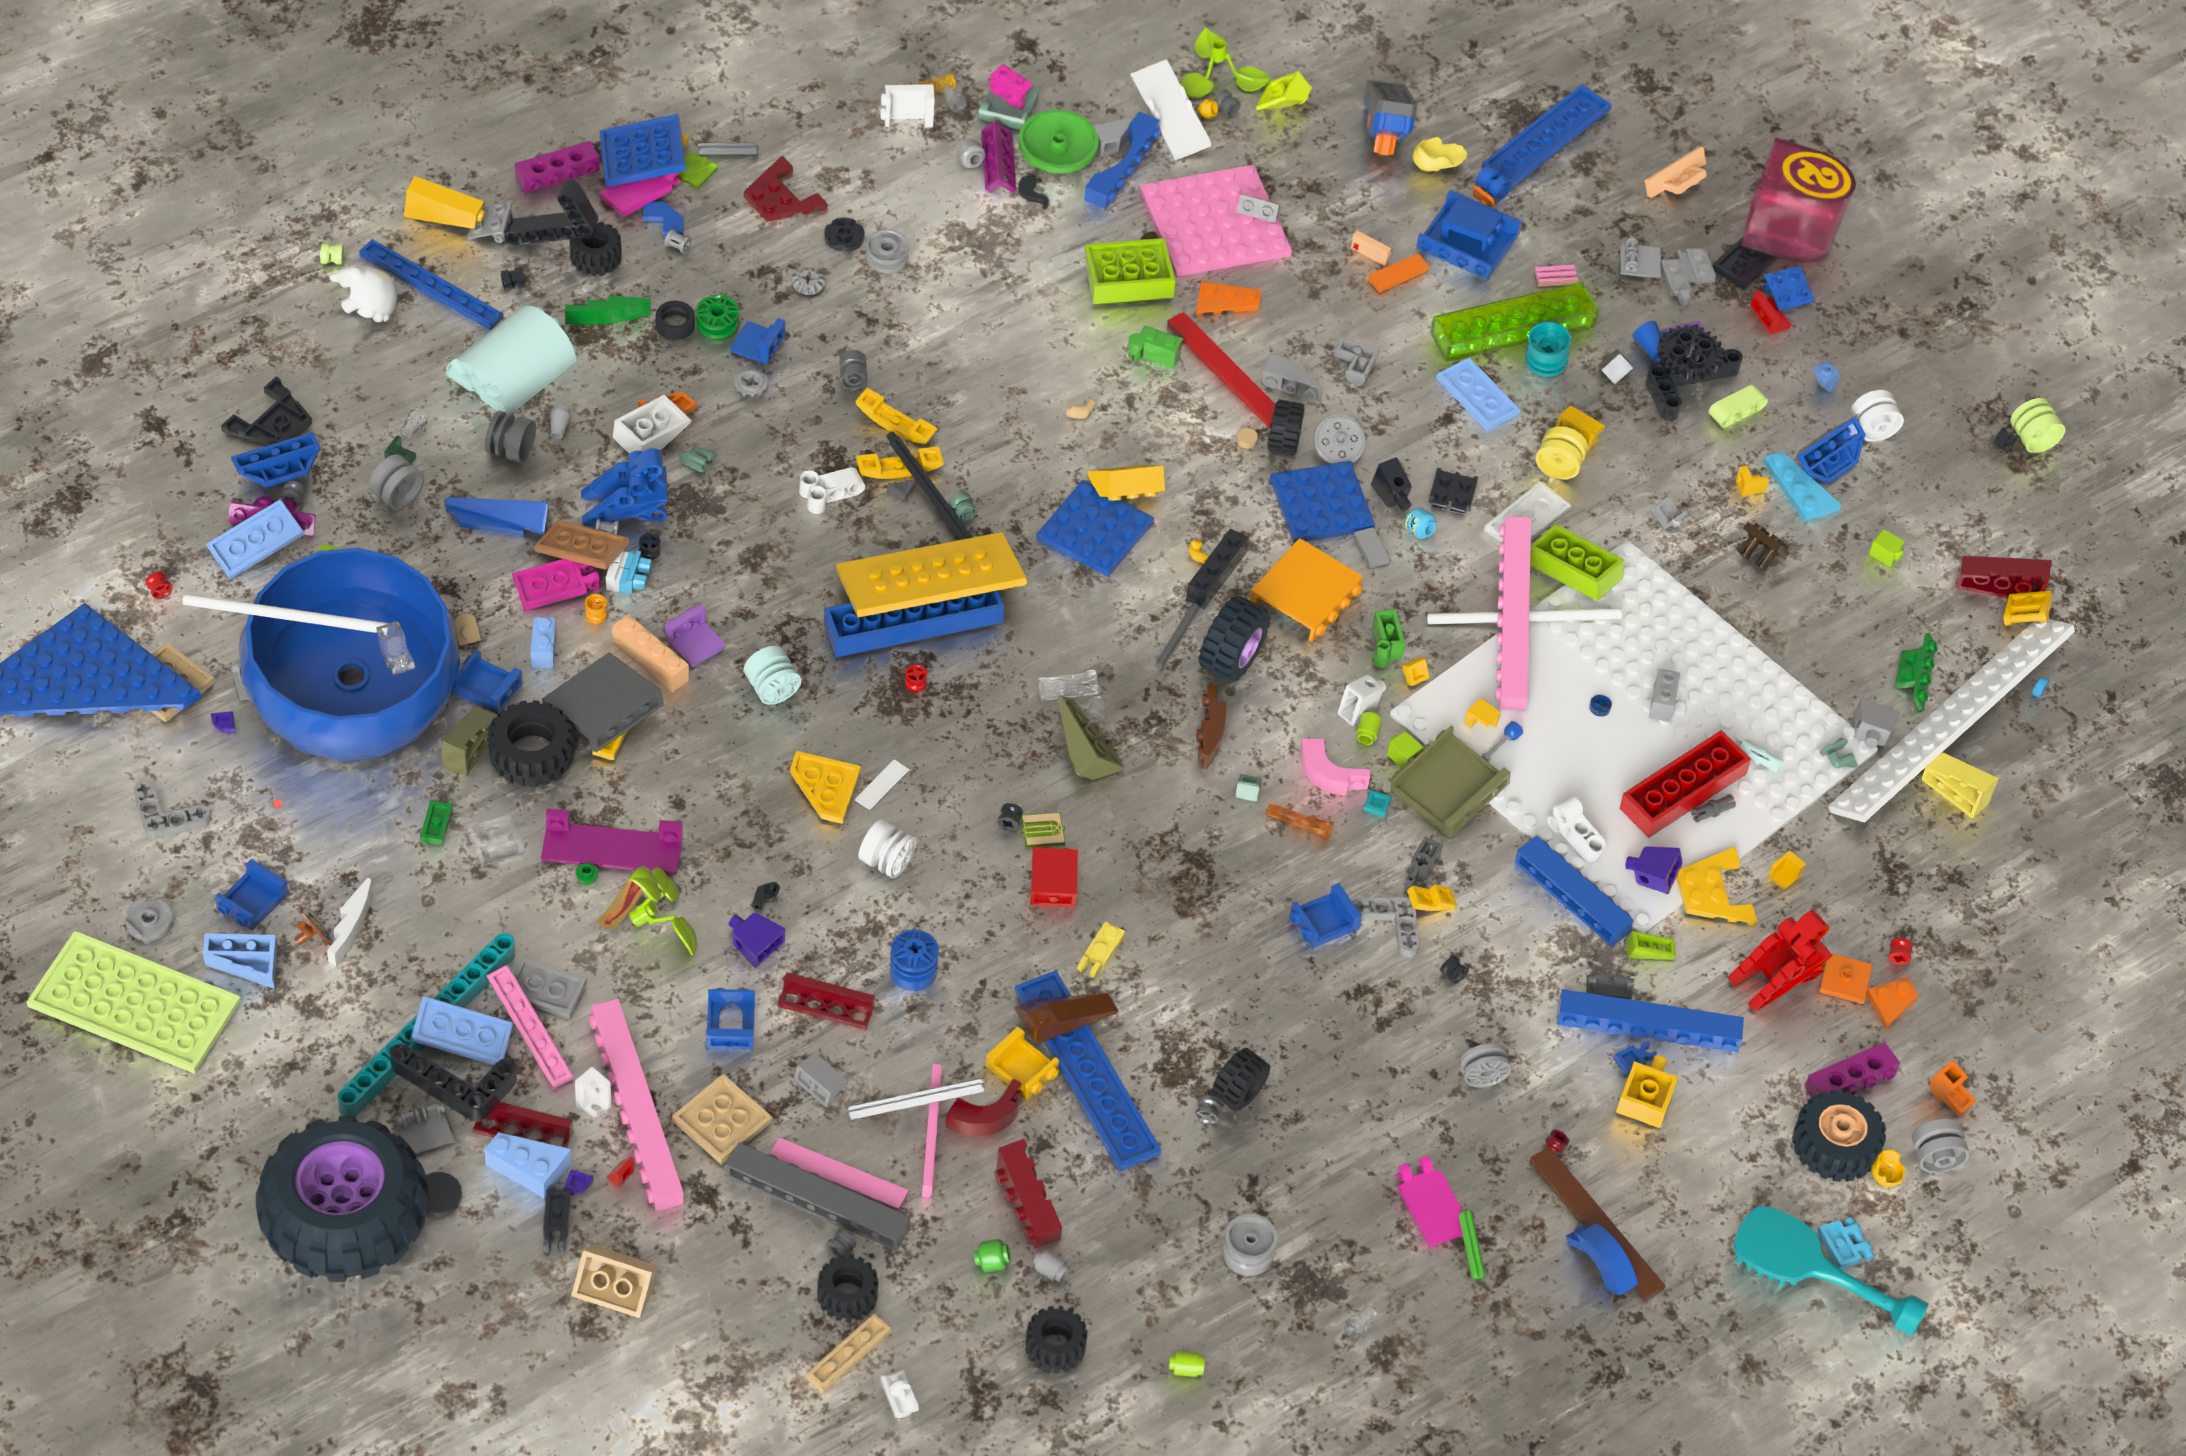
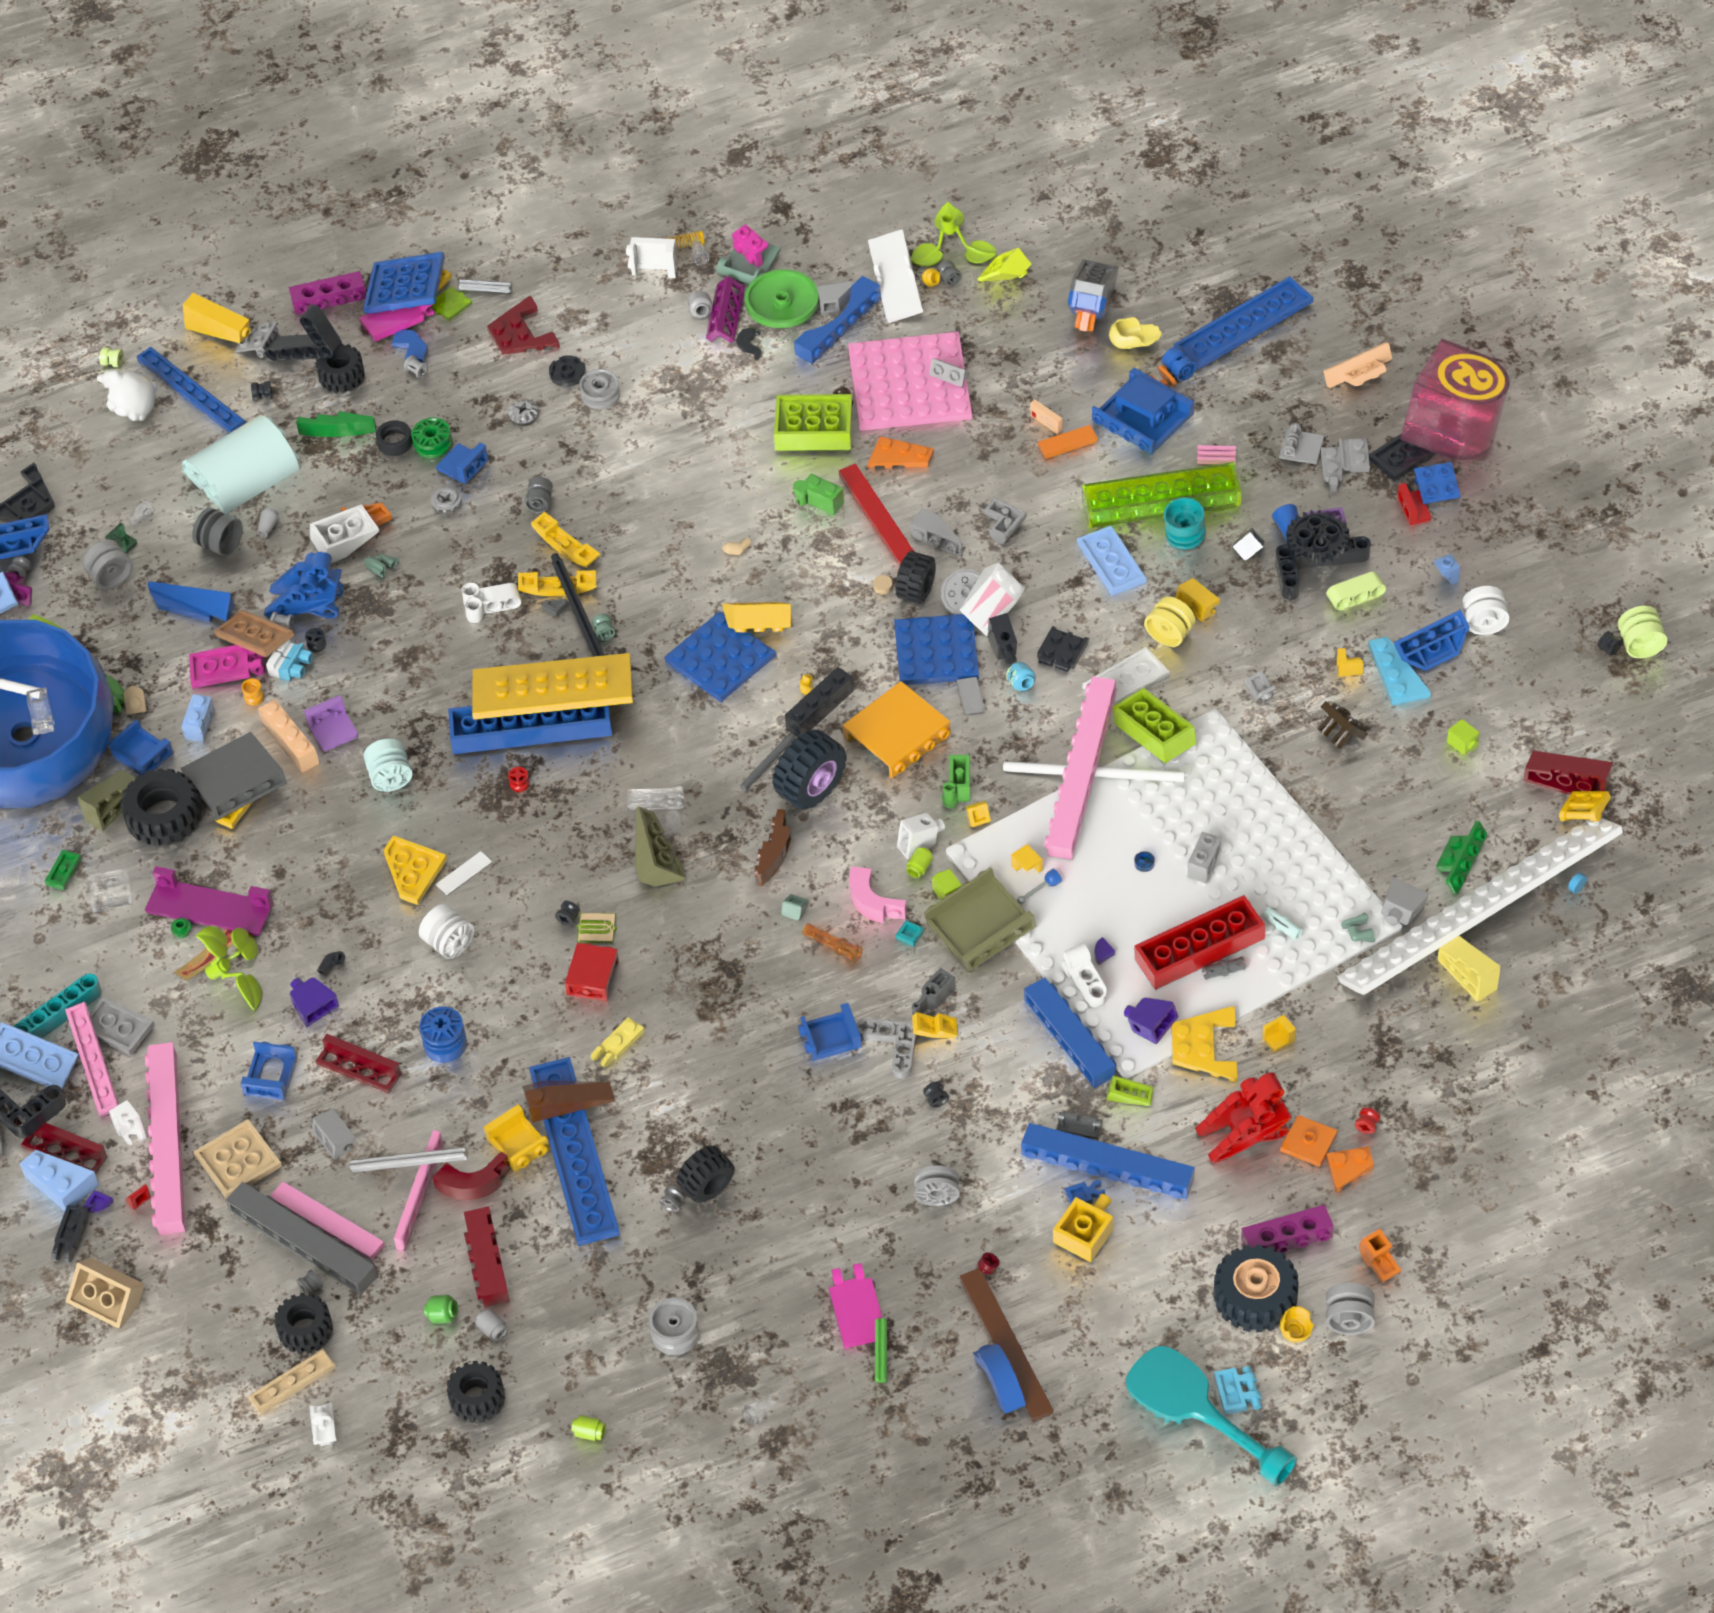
camera: 20 degrees right, 0 degrees up
none -> white slope [960,562,1025,636]
none -> dark purple tile [1094,937,1115,965]

